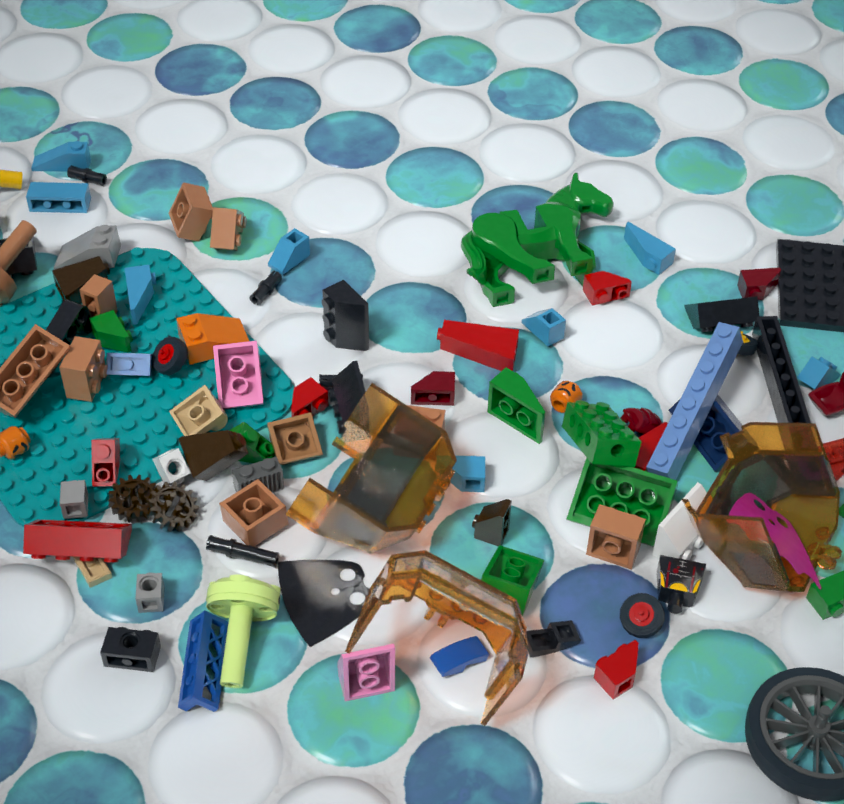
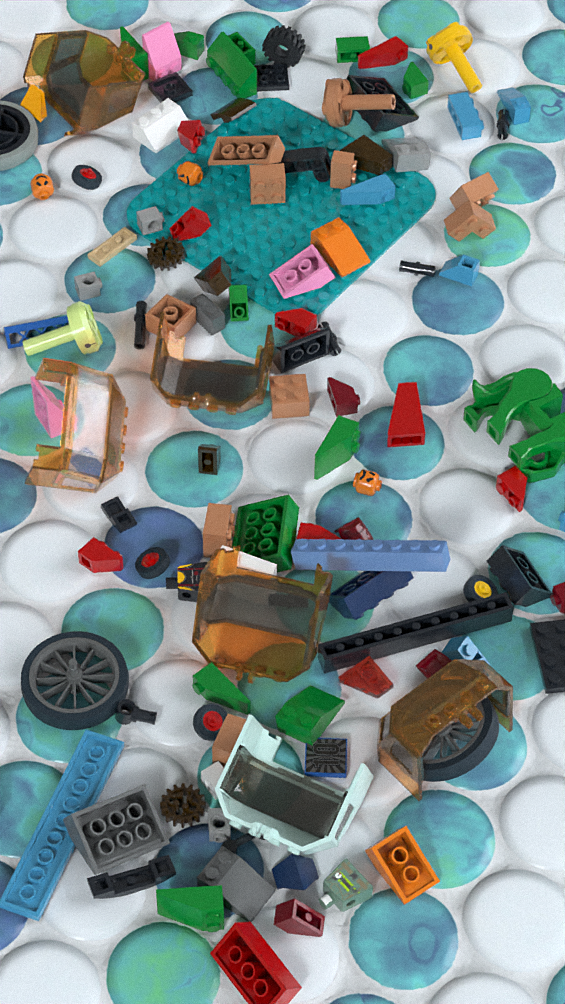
camera: 75 degrees right, 5 degrees up
red slope [23,519,132,562] -> none
green slope [89,310,133,353] -> none
black brick [100,627,161,672] -> none
medium blue panel [107,353,153,376] -> none
dark brown gear [146,481,199,532] -> none
black wheel [152,336,187,376] -> none
white brick [152,448,190,484] -> none
tan slope [169,385,228,436] -> none
medium nougat slope [267,413,323,466] -> none
black piece [278,560,374,647] -> none
black slope [322,280,369,351] -> none
dark azure slope [439,455,485,492] -> none
green slope [476,545,544,616] -> none
dark azure slope [521,308,566,346] -> none
green brick [562,400,641,467] -> none
dark pink piece [728,493,821,589] -> none

